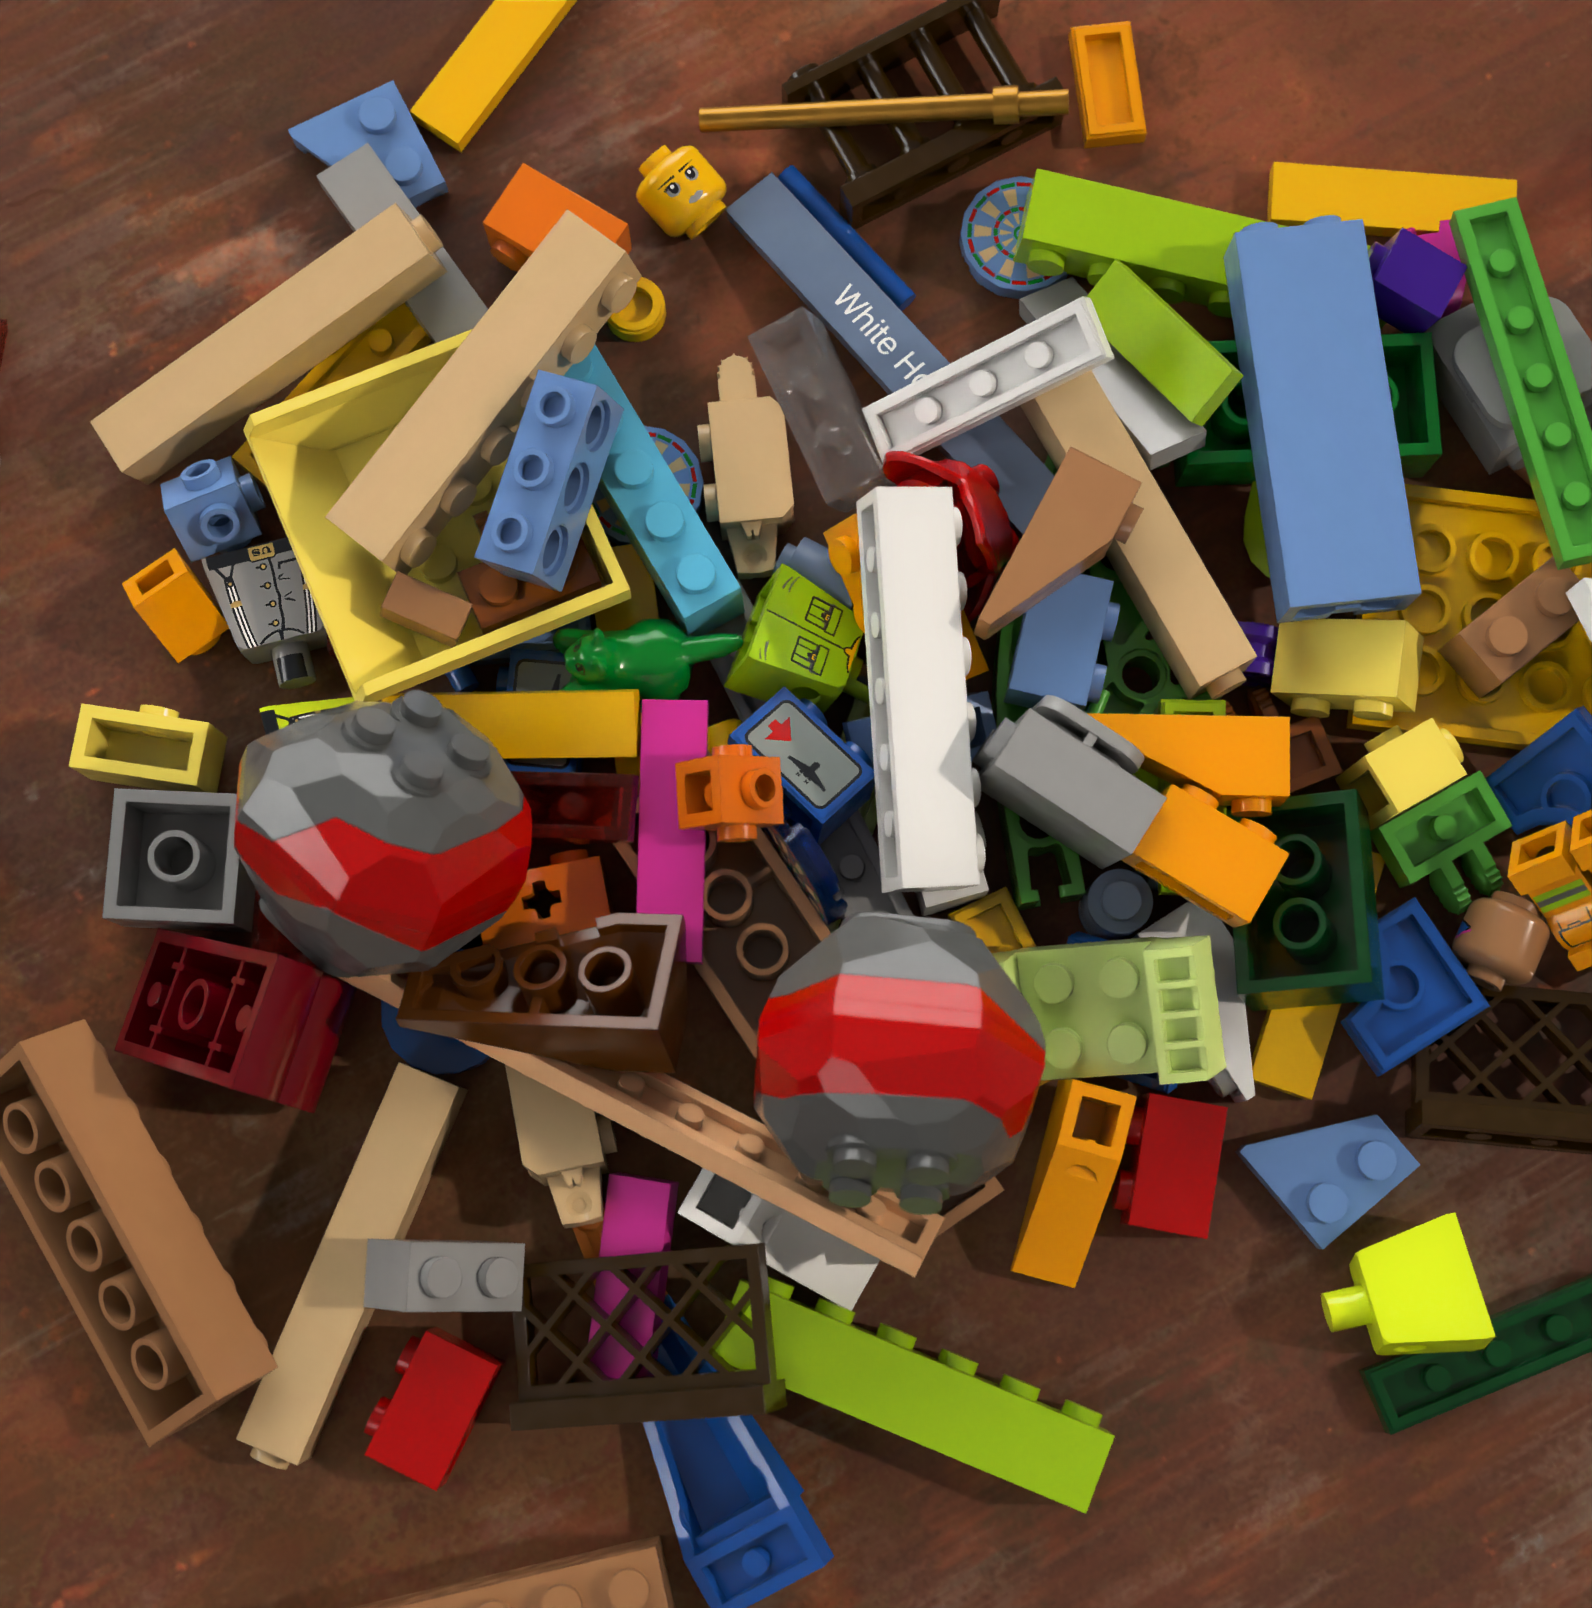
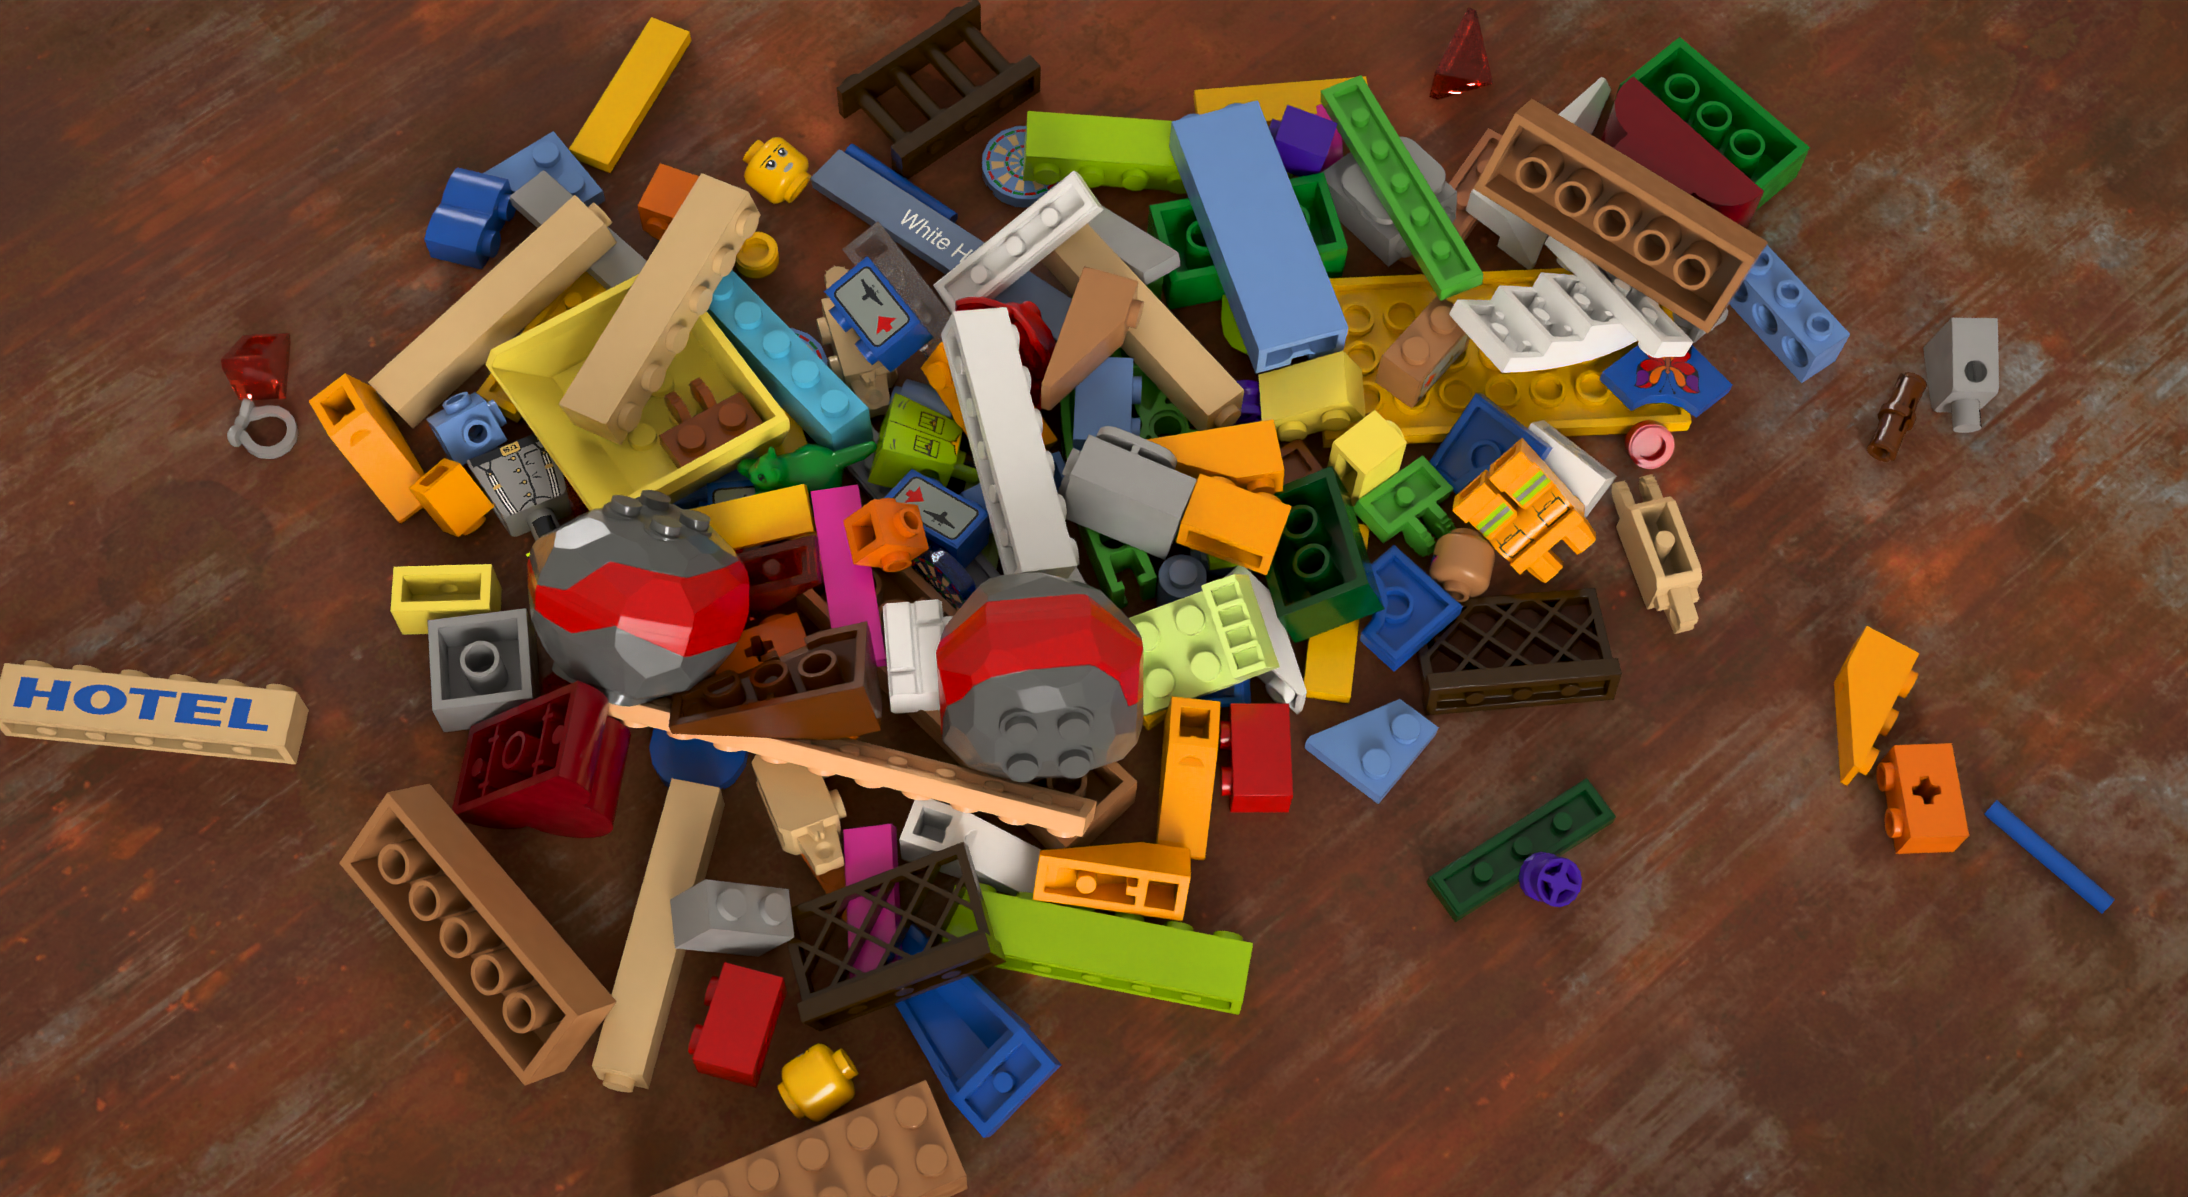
camera: 15 degrees left, 15 degrees down
medium nougat piece [380,571,473,648] -> none
medium blue brick [474,369,624,592] -> none
pearl gold bar [699,85,1069,133] -> none
light orange tile [1068,21,1147,149] -> none
lime tile [1087,259,1244,427] -> none
neon yellow torso [1321,1212,1496,1355] -> none
none -> light orange slope [309,373,425,524]
none -> blue brick [424,167,516,270]
none -> yellow head [777,1043,858,1122]
none -> brick [824,256,934,372]
none -> white brick [882,599,953,714]
none -> light orange slope [1033,842,1191,921]
none -> dark purple wheel [1519,852,1582,907]

